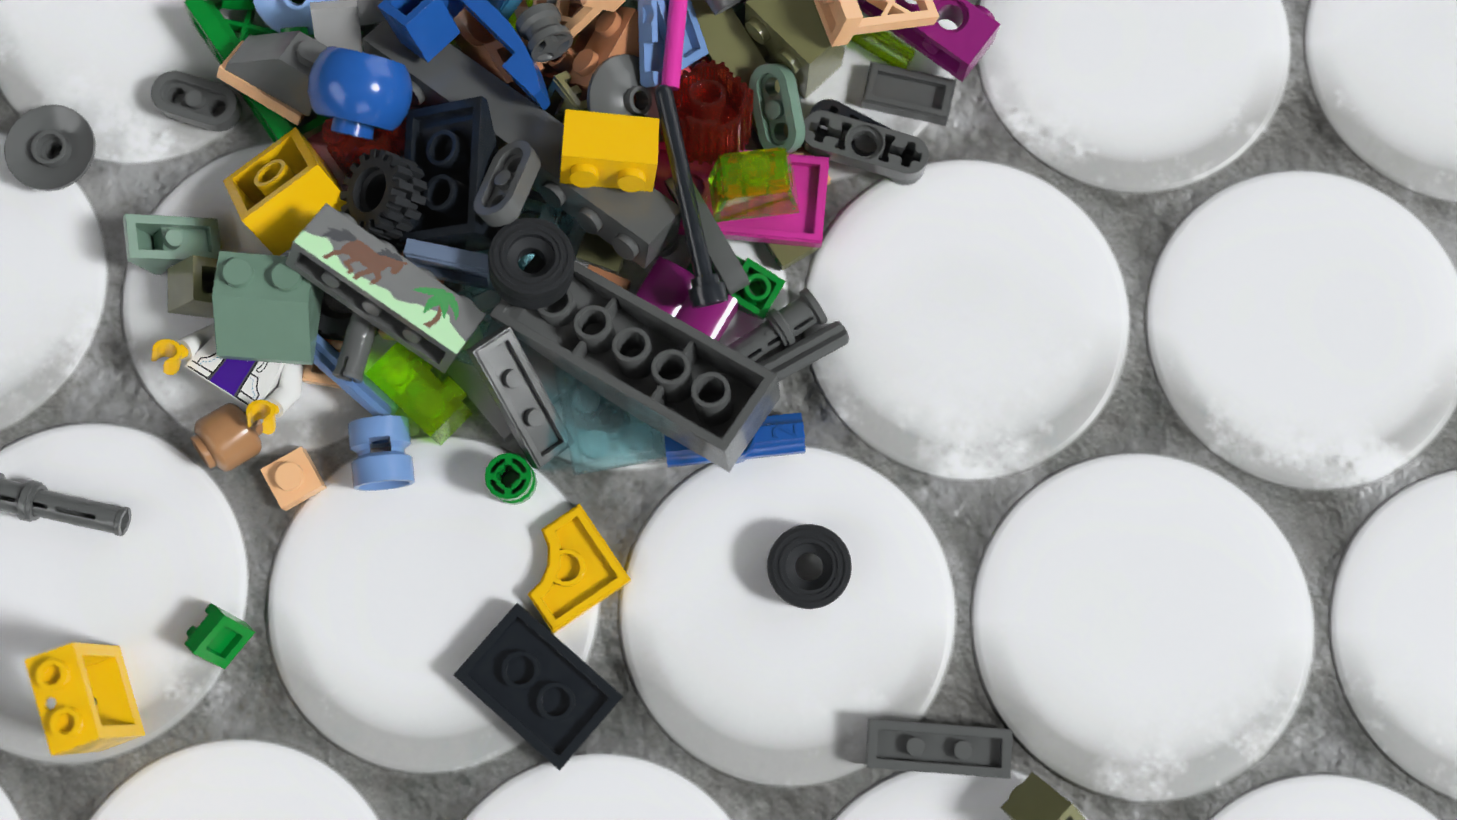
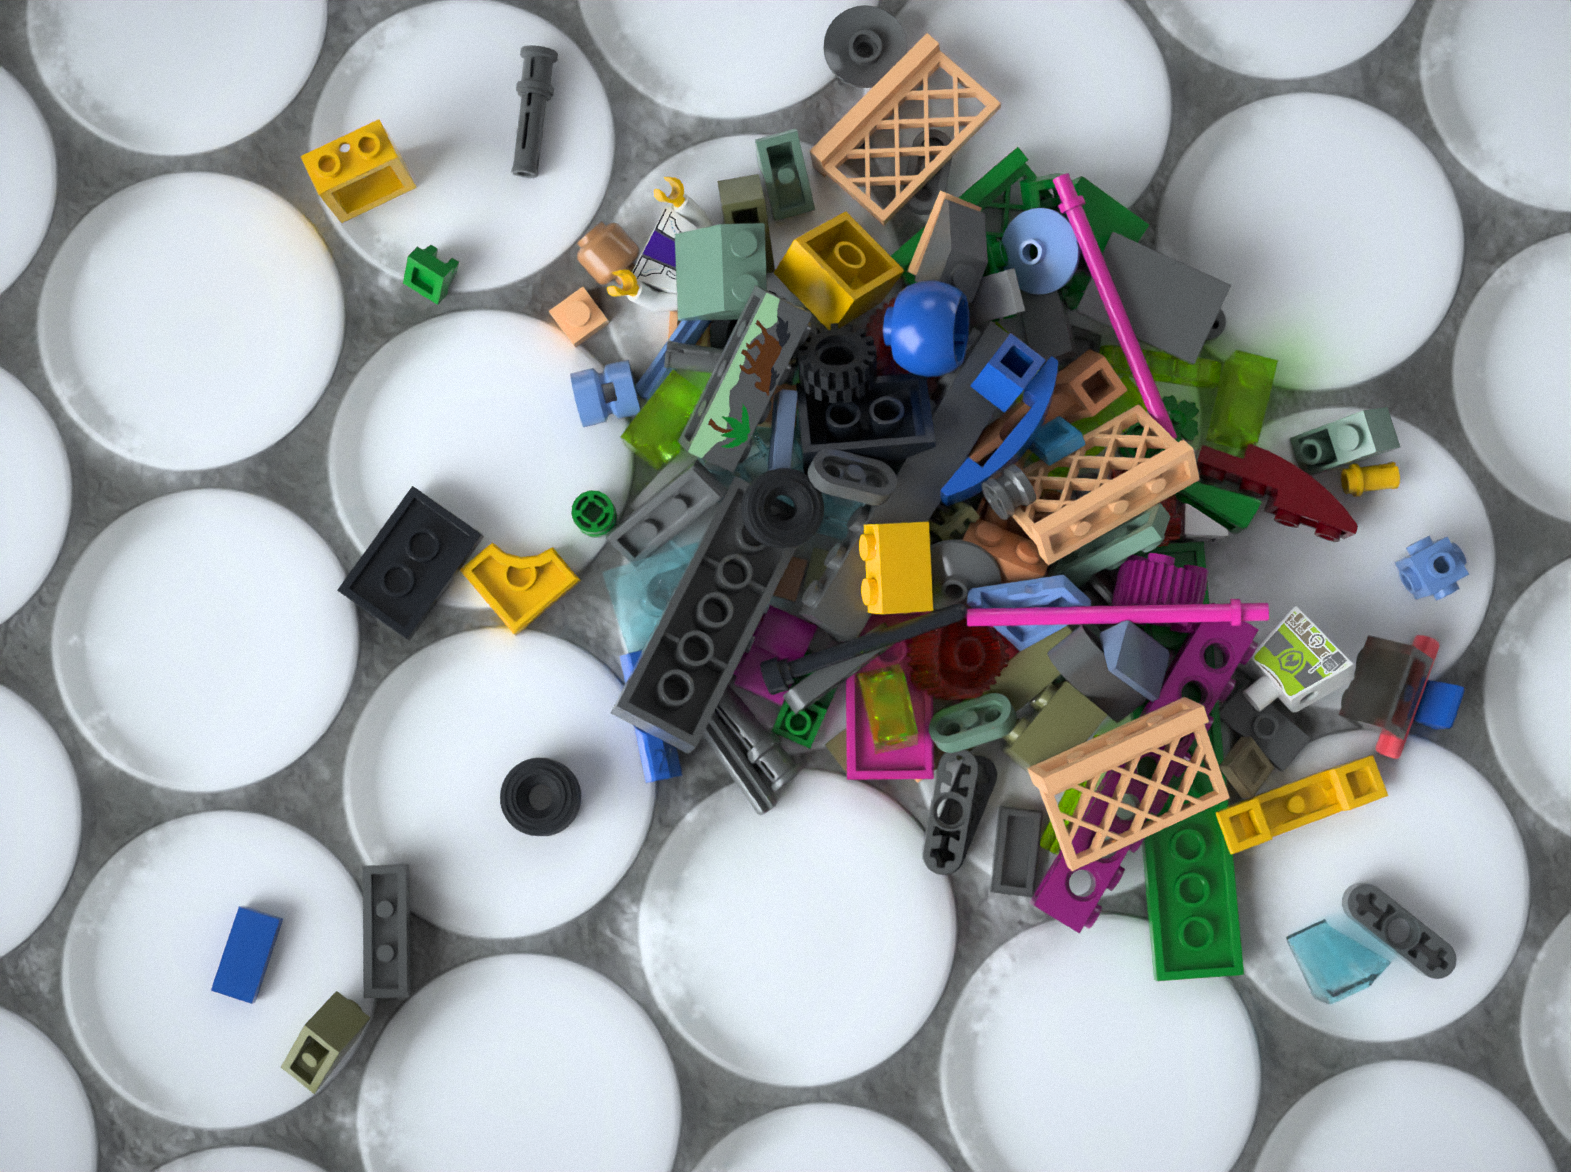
camera: 85 degrees right, 5 degrees up
none -> light nougat fence [810,33,1001,226]

